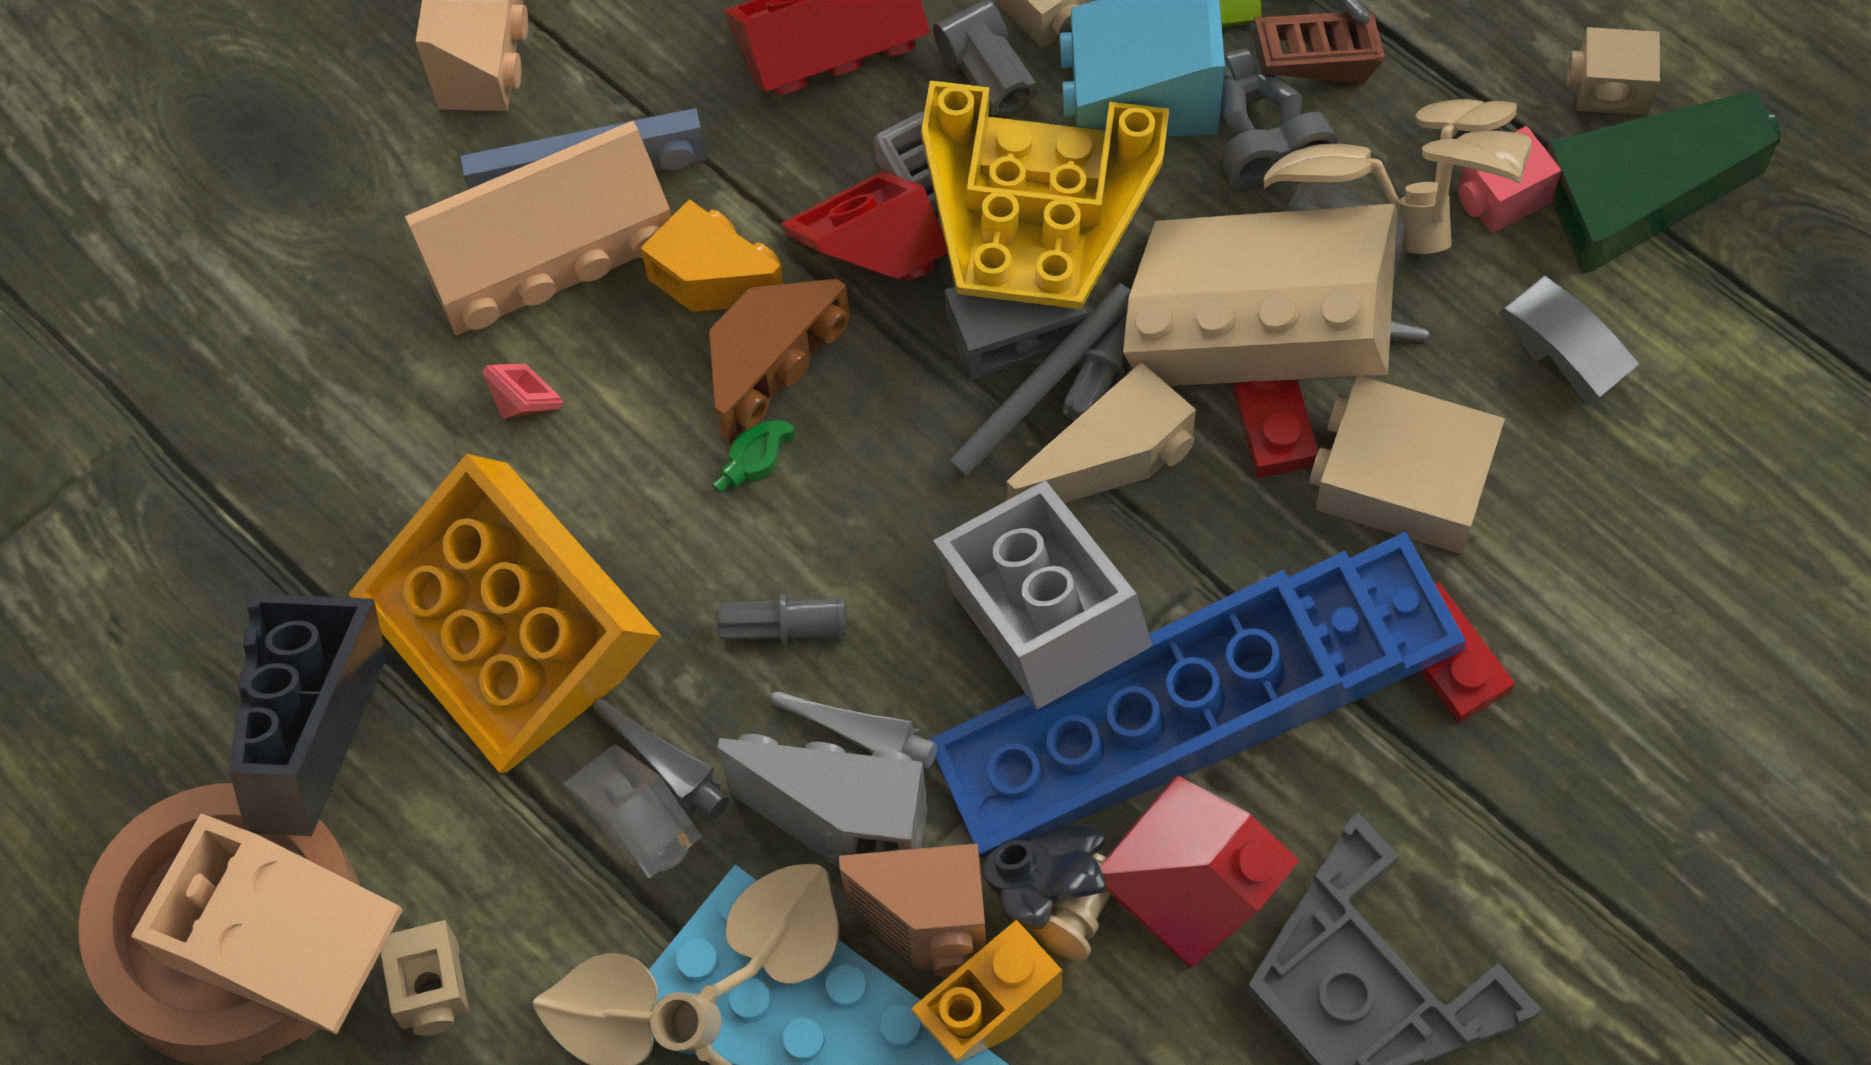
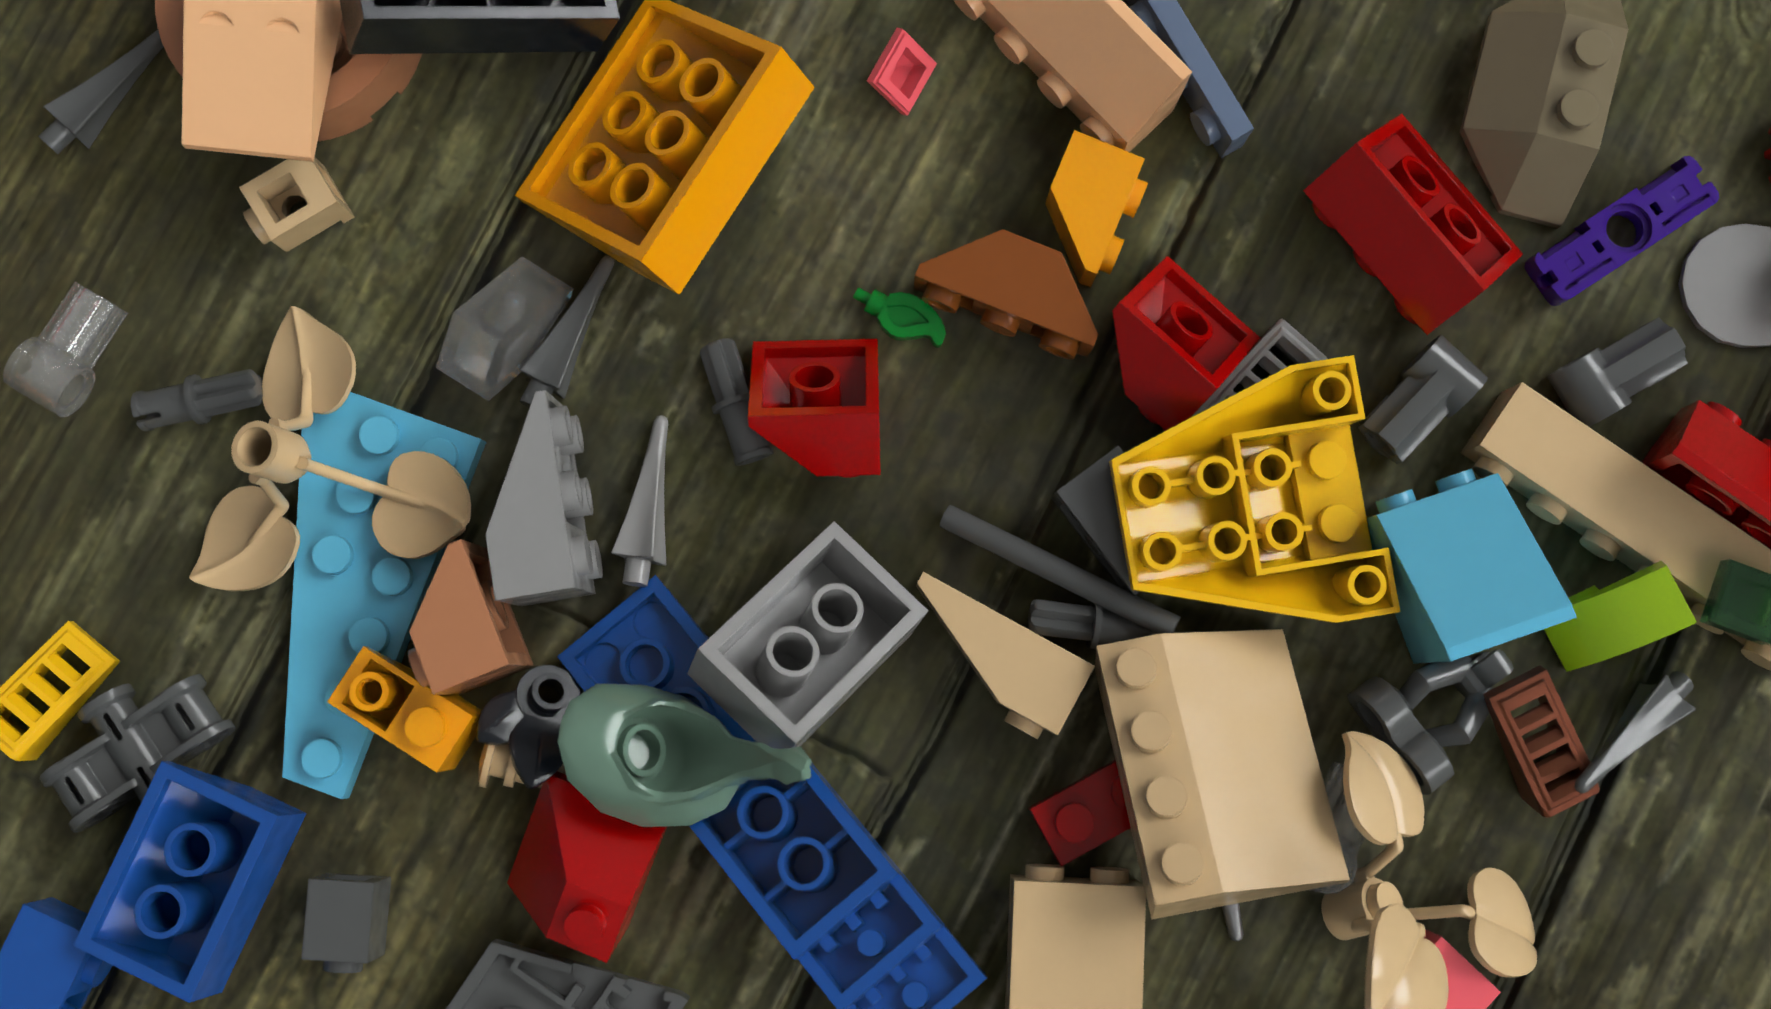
camera: 70 degrees right, 20 degrees up
none -> sand green hat [557,683,812,827]
none -> red slope [748,339,881,478]

